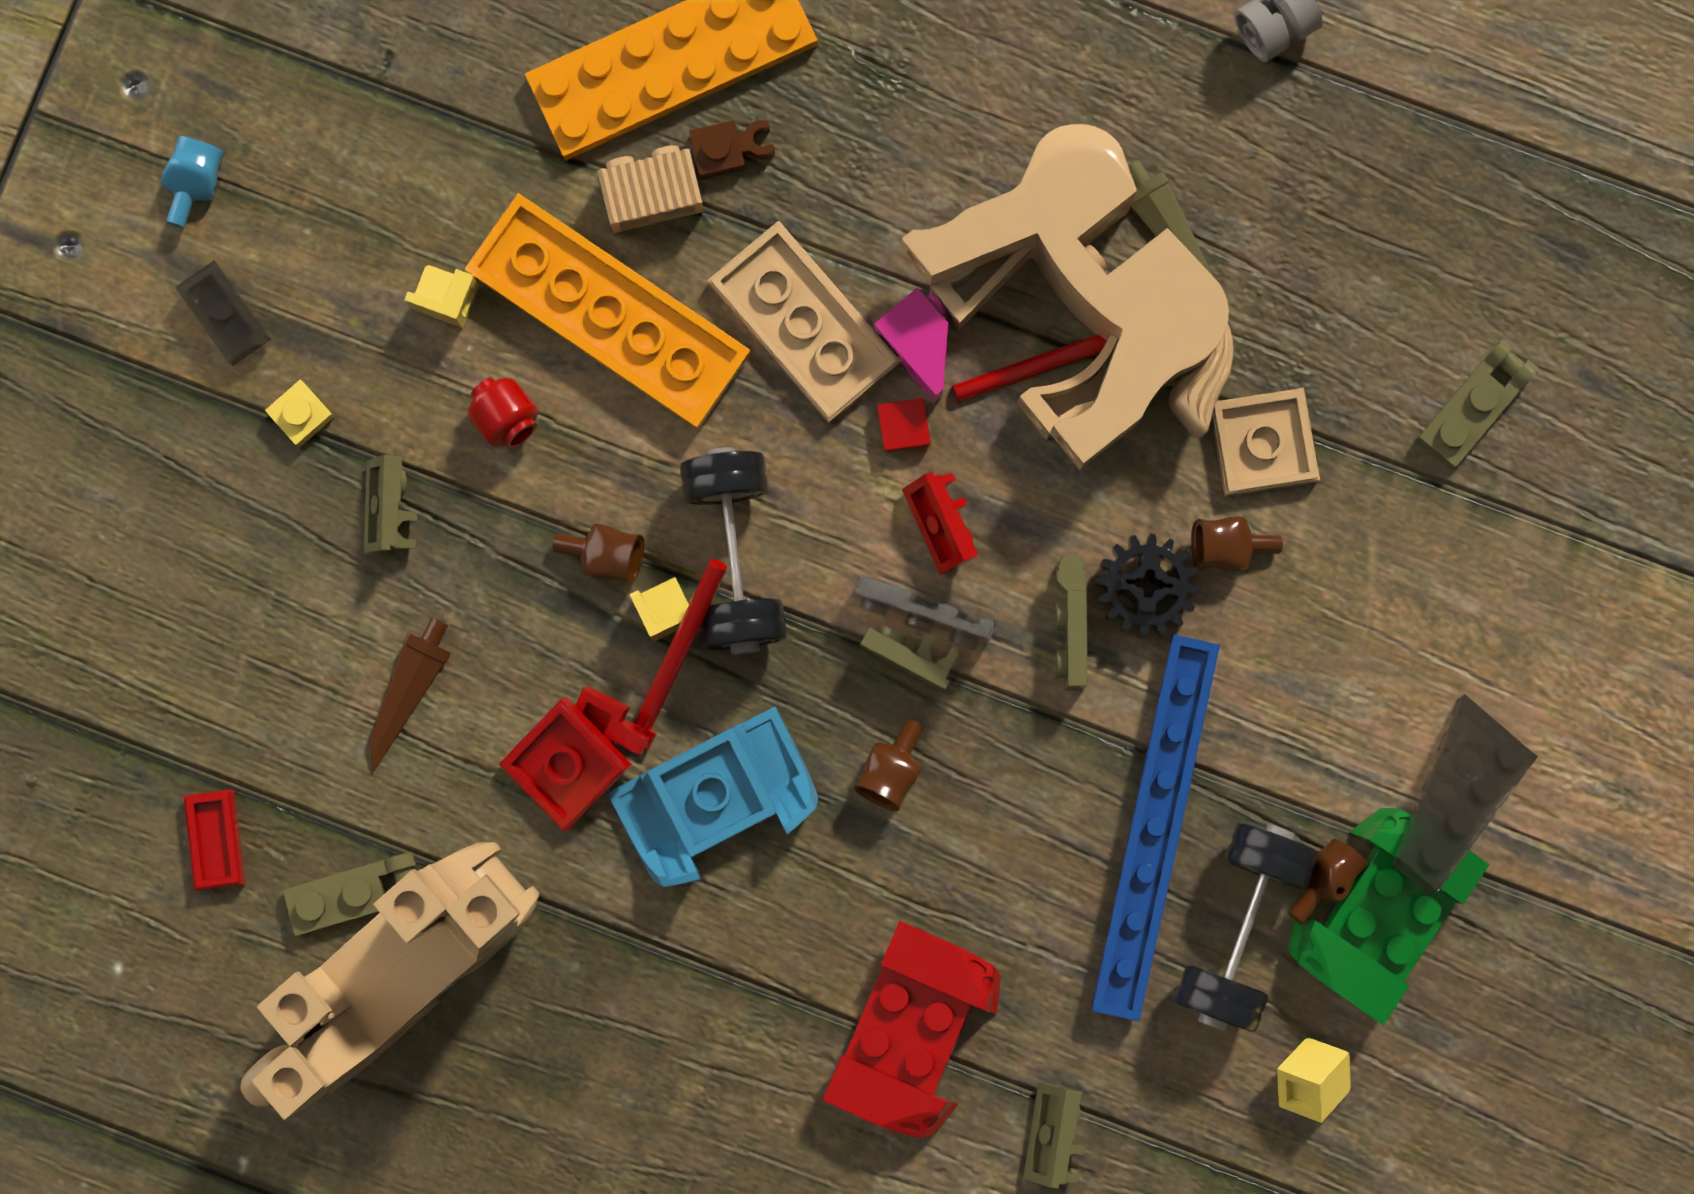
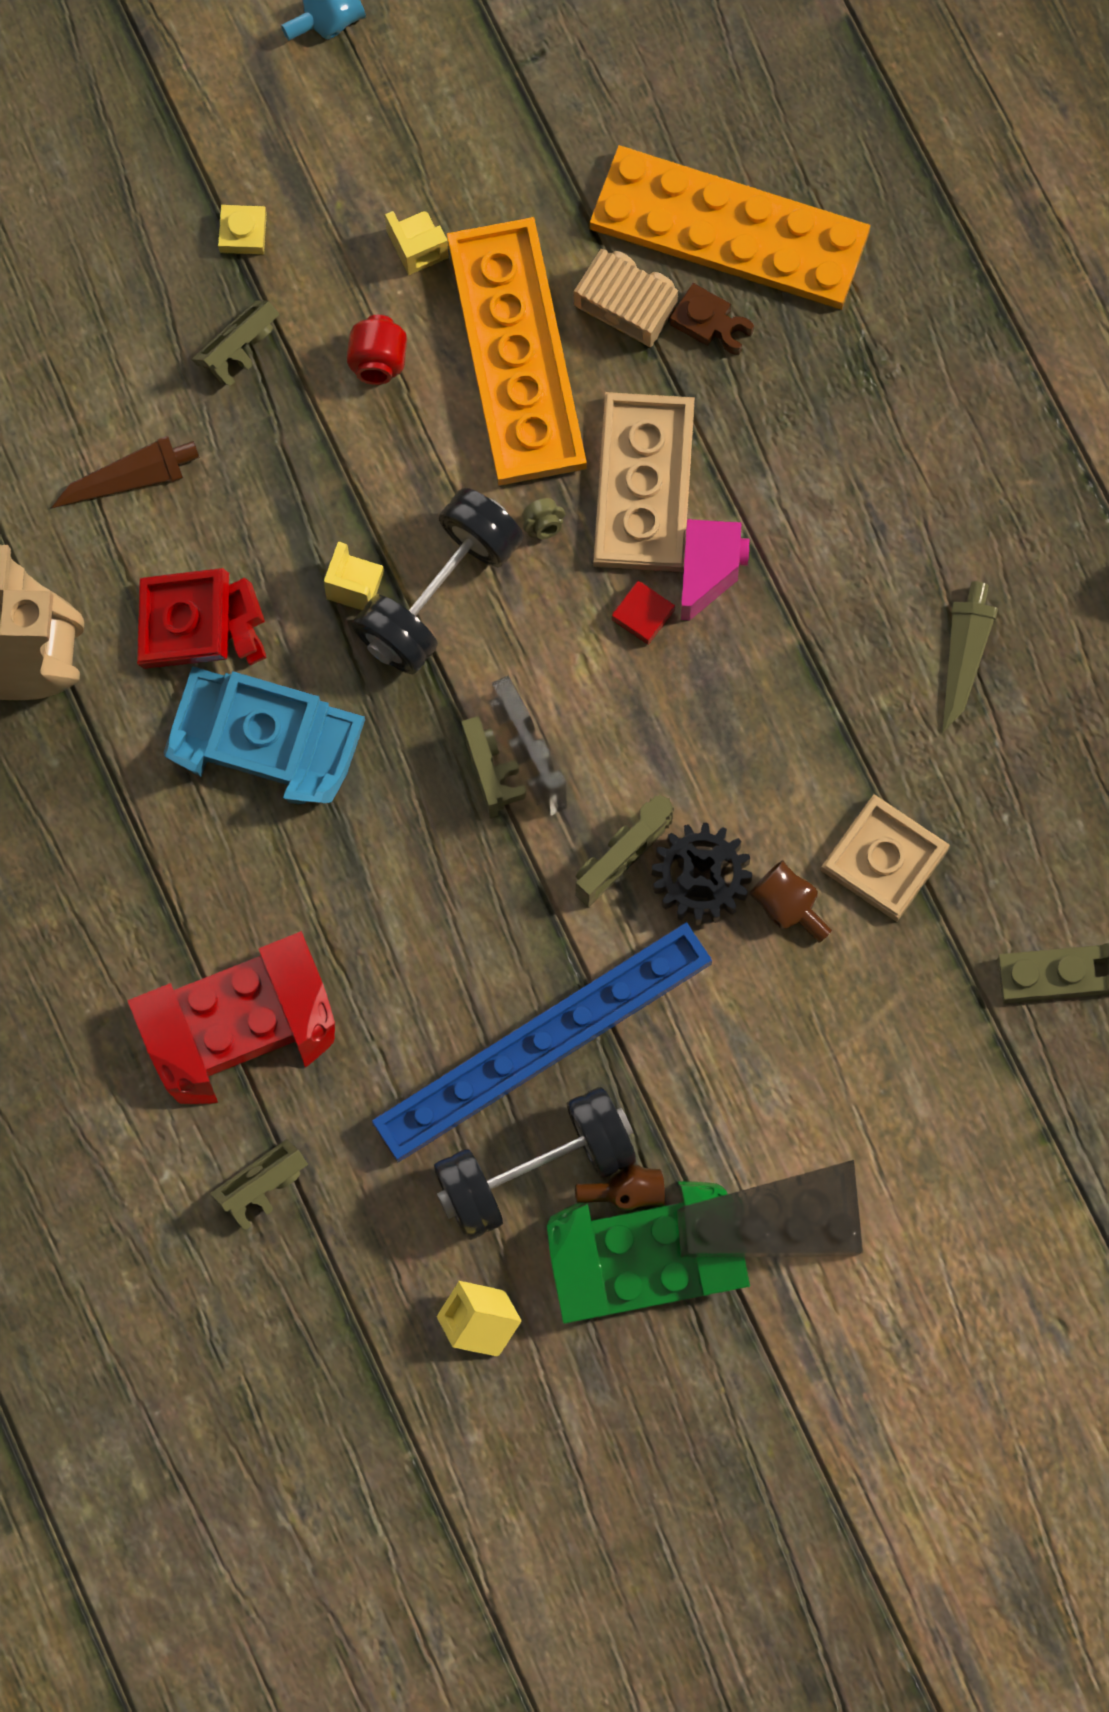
camera: 45 degrees right, 10 degrees down
clear smoke plate [175,260,271,366] -> none
reddish brown piece [553,523,645,583] -> none
red bar [635,559,727,729] -> none
reddish brown piece [854,719,924,812] -> none
tan animal [901,124,1233,470] -> none
red plate [902,472,978,575] -> none
red bar [952,335,1107,403] -> none
none -> olive plate [522,498,565,539]

